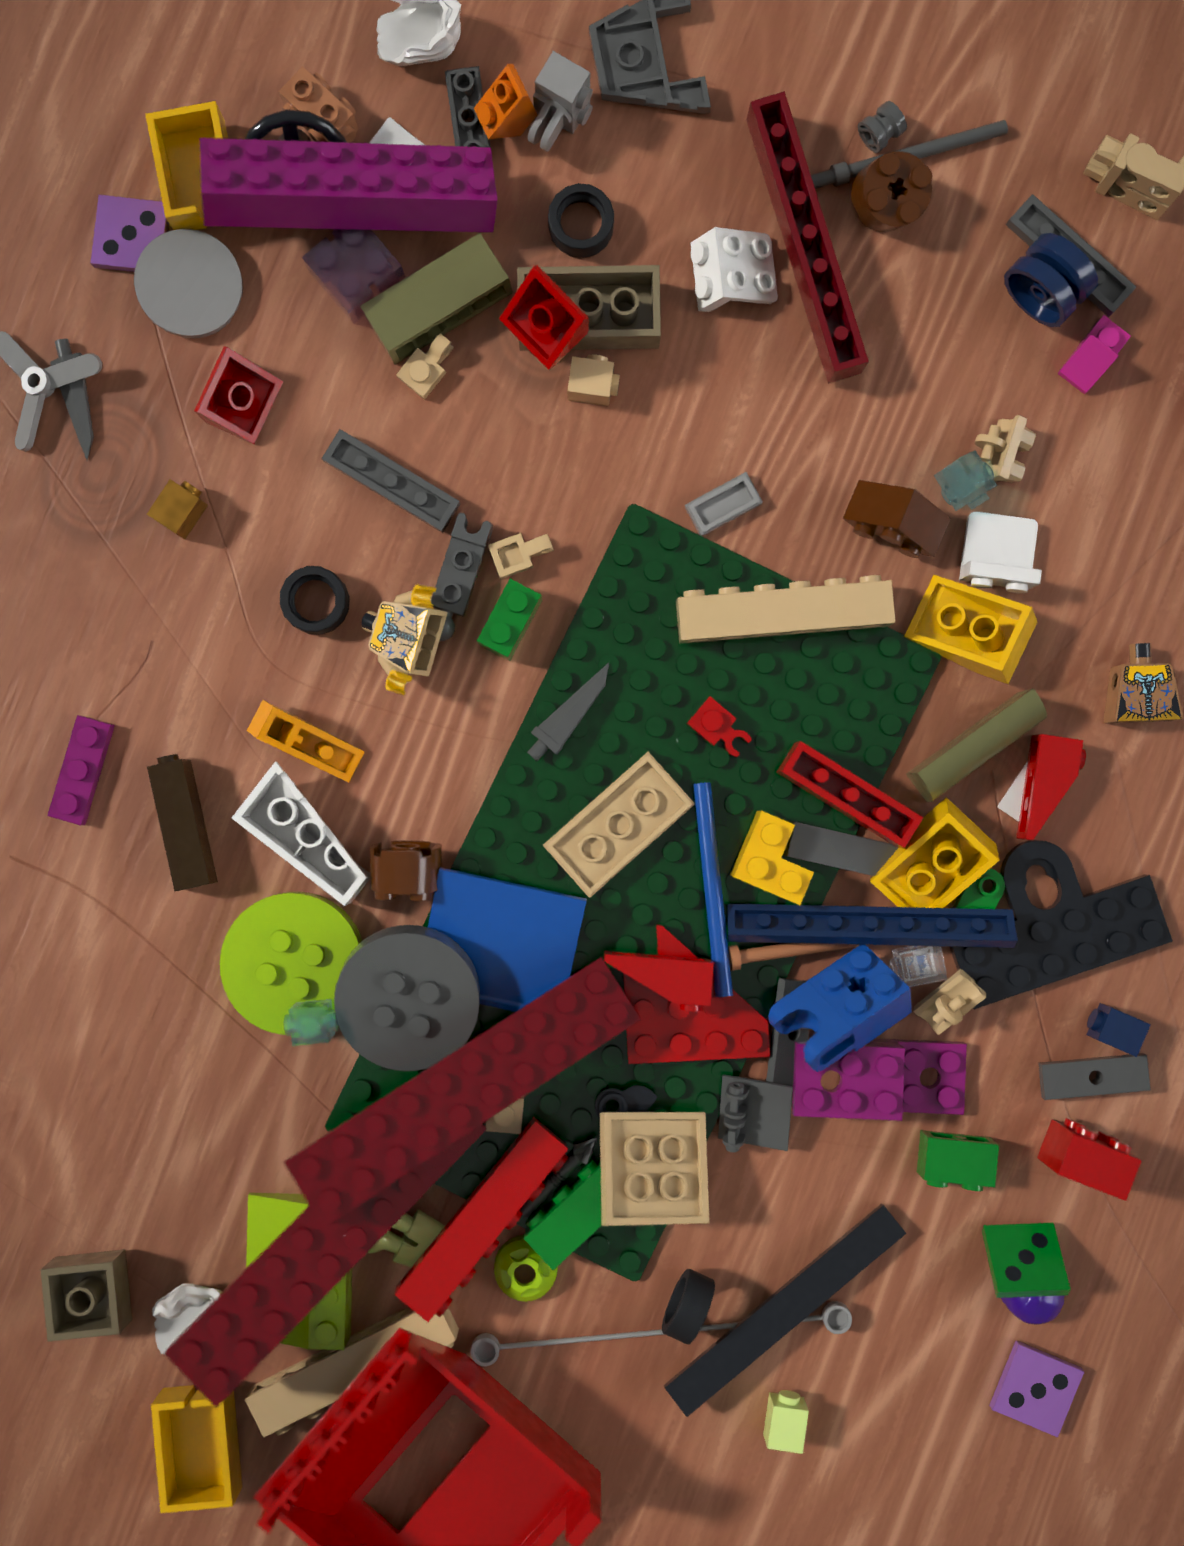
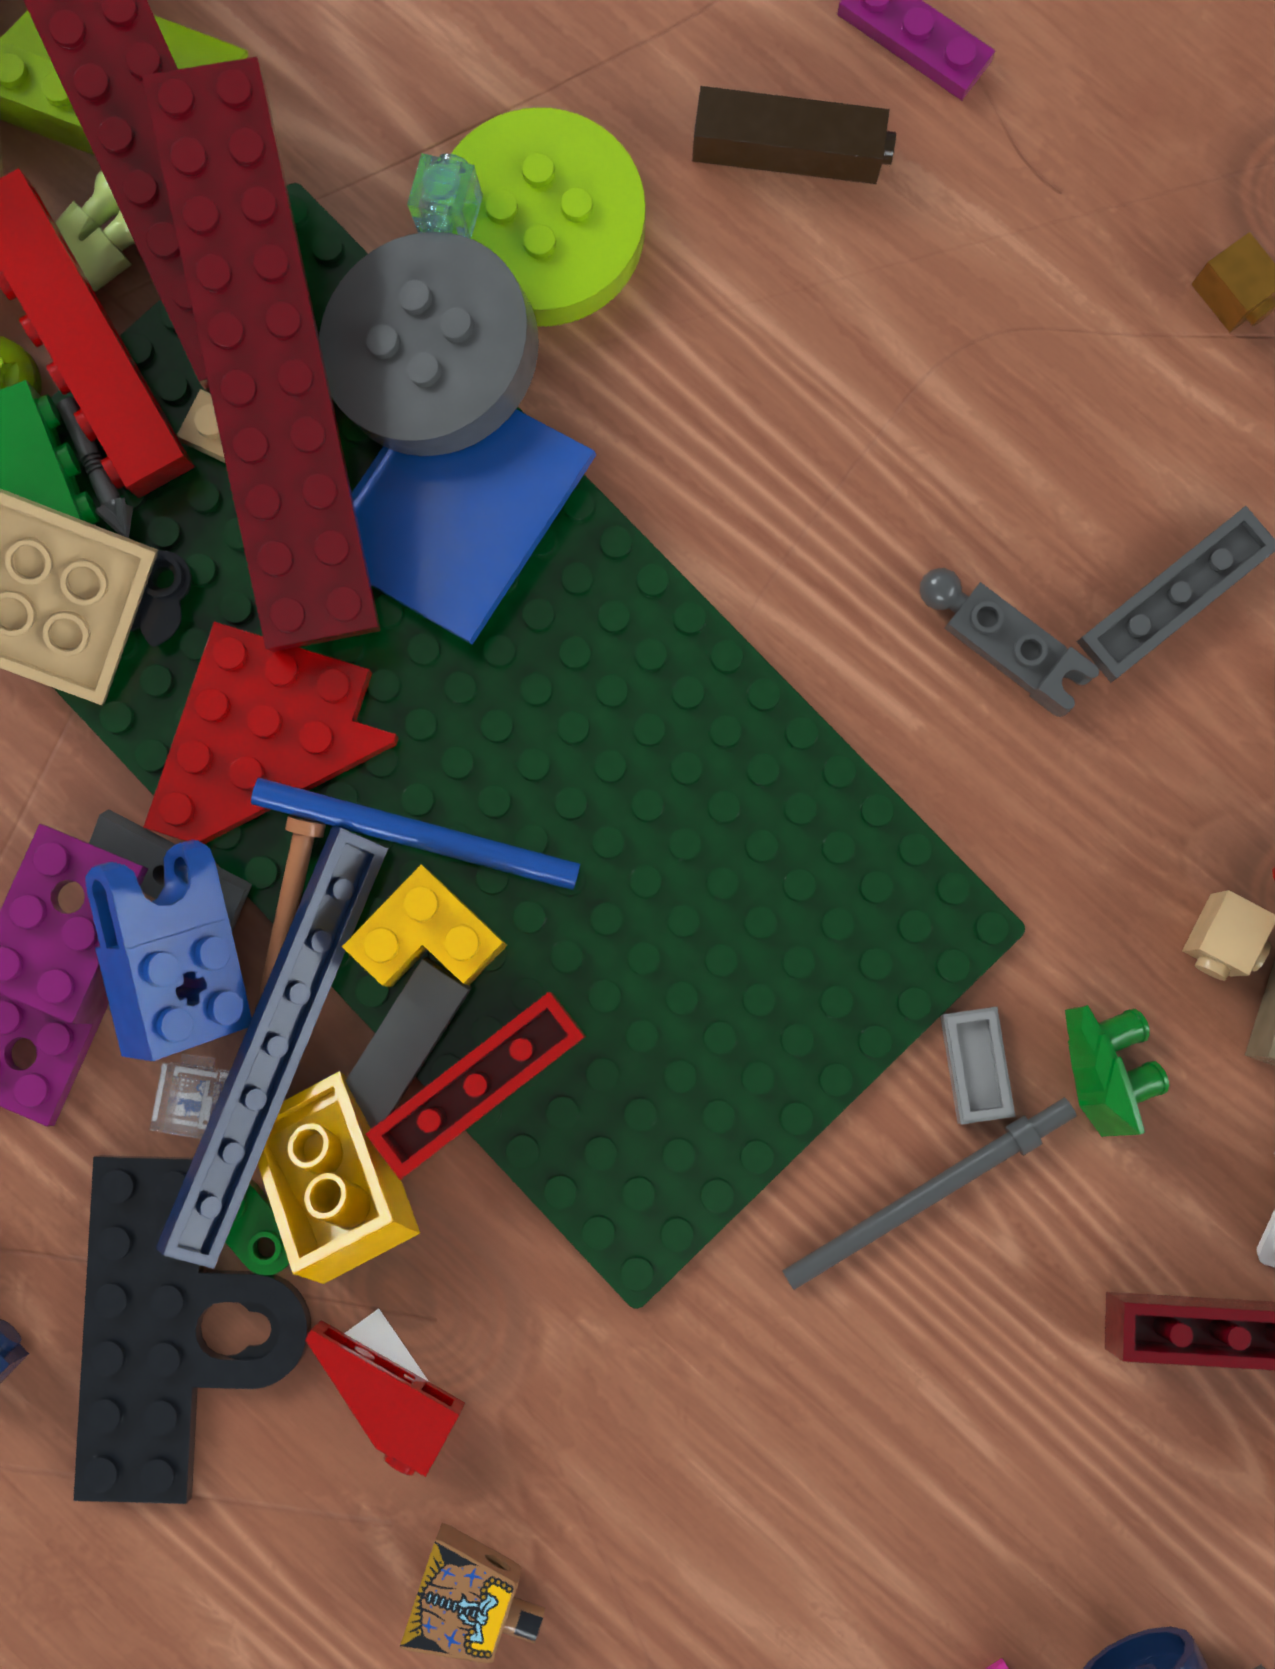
camera: 115 degrees right, 5 degrees down
white wedge [232,761,370,906] -> none
light orange slope [247,700,364,783] -> none
black tyre [280,566,350,635] -> none
torso [361,584,448,696] -> none
reddish brown brick [370,840,442,901] -> none
green brick [477,578,543,661] -> none
tan plate [488,533,554,580] -> none
dark grey bar [527,663,609,762] -> none
tan tile [543,752,695,898] -> none
red slope [604,951,714,1012] -> none
tan brick [676,575,895,644] -> none
red plate [686,696,752,757] -> none
dark grey hinge [718,1074,793,1152] -> none
reddish brown brick [843,480,951,558] -> none
yellow slope [904,575,1037,684] -> none
olive brick [906,688,1047,802] -> none
tan hips [913,969,986,1035] -> none
clear light blue brick [934,450,997,511] -> none
white bracket [959,511,1042,593] -> none
tan hips [975,415,1036,483] -> none
none -> dark grey bar [782,1097,1077,1290]
none -> green connector [1065,1005,1169,1137]

